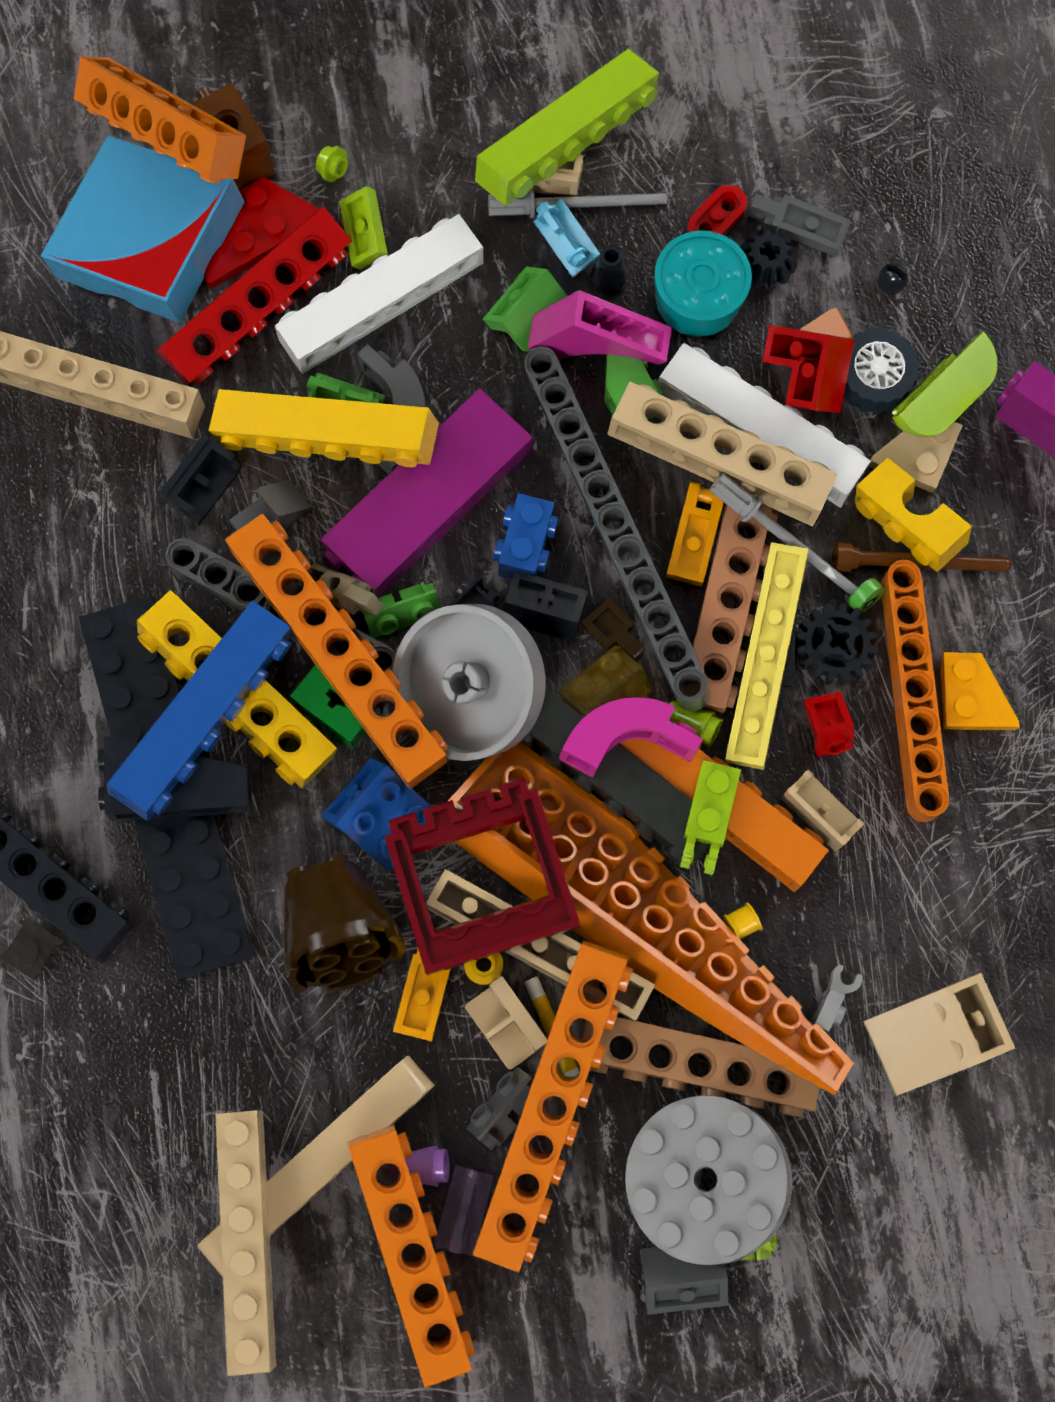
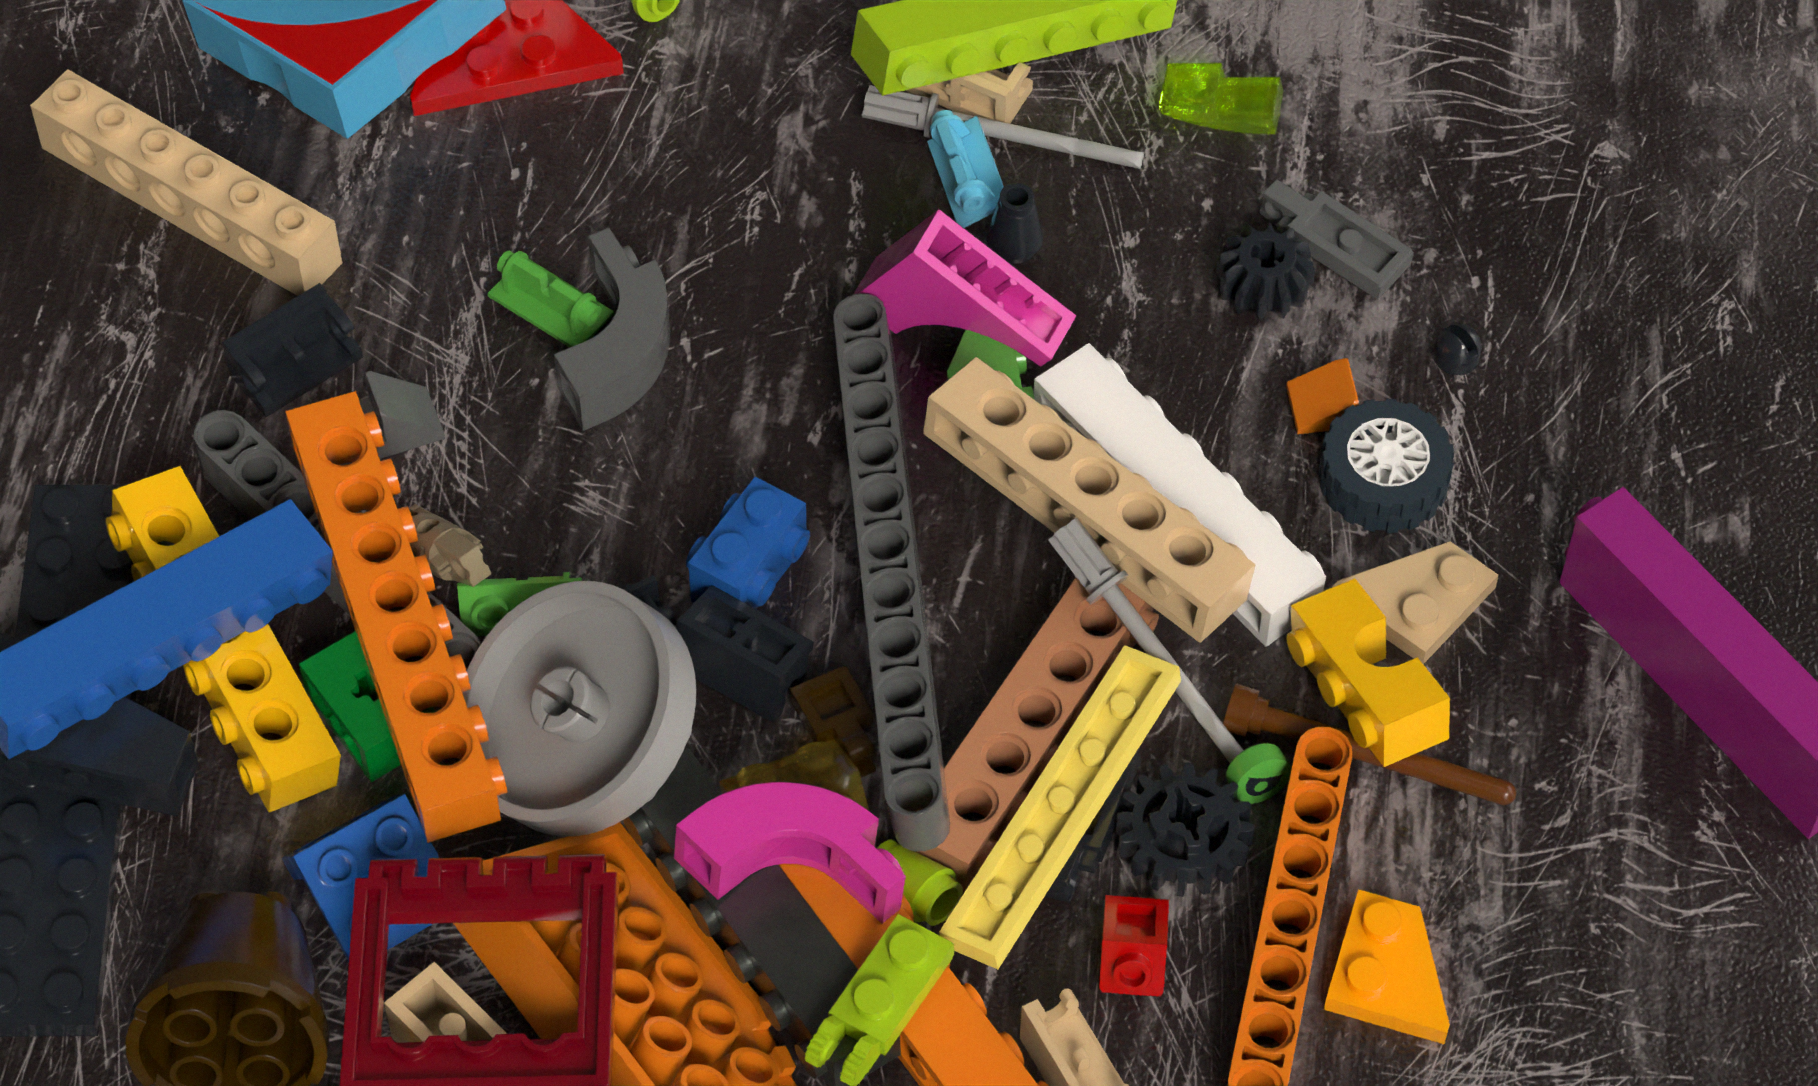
camera: 20 degrees right, 20 degrees down
red brick [155,206,352,385] -> none
yellow brick [209,389,439,468] -> none
white brick [275,214,483,374] -> none
magenta brick [320,388,533,598] -> none
lime plate [339,186,388,270] -> none
bright green panel [483,266,567,352] -> none
teal wheel [654,231,752,337] -> none
light orange plate [665,480,724,587] -> none
red plate [687,185,747,236] -> none
red brick [762,325,855,413] -> none
lime brick [892,331,997,437] -> none
none -> clear neon green slope [1159,63,1284,134]

